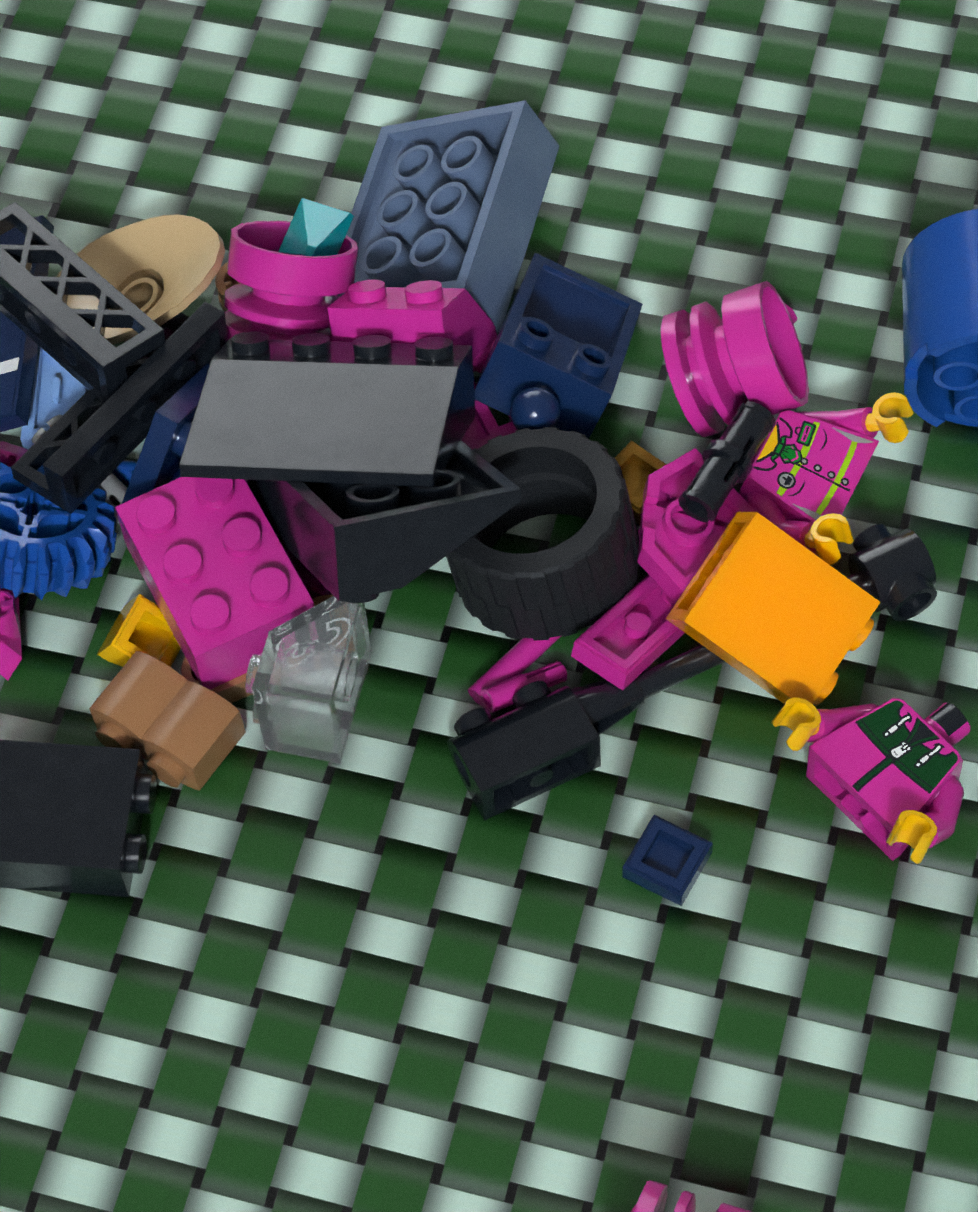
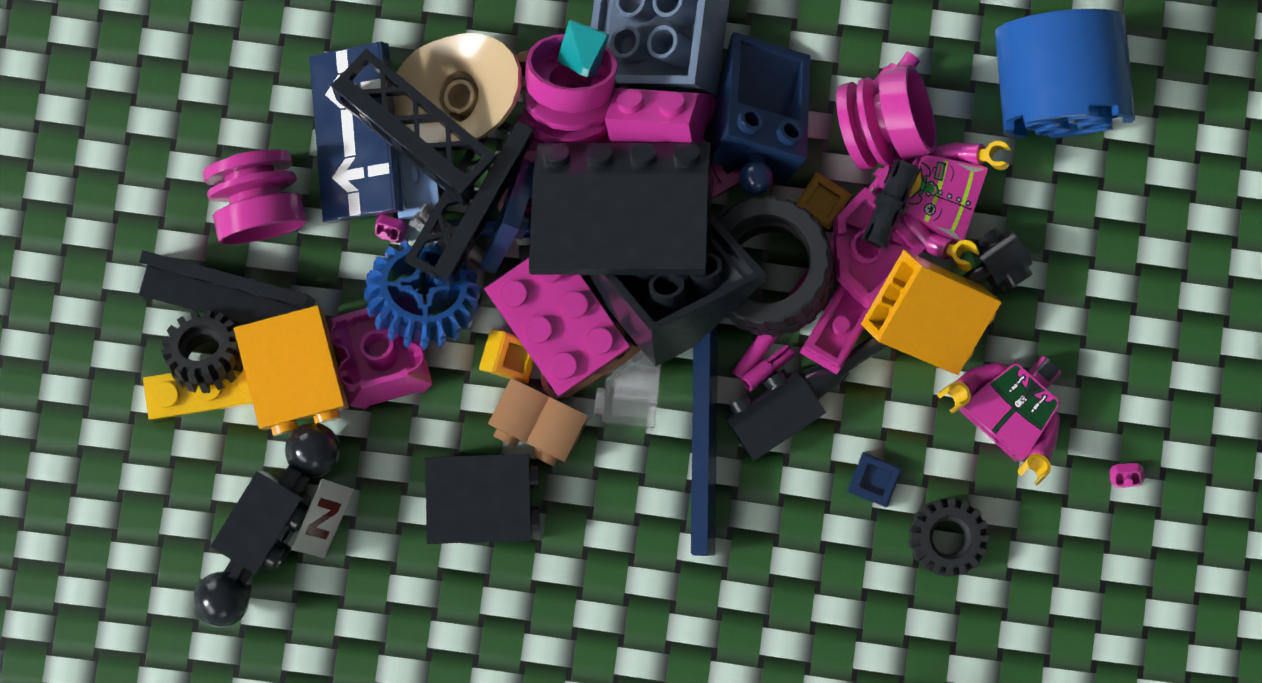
camera: 10 degrees left, 25 degrees up
none -> dark blue tile [691,325,718,556]
none -> black tyre [908,499,990,577]

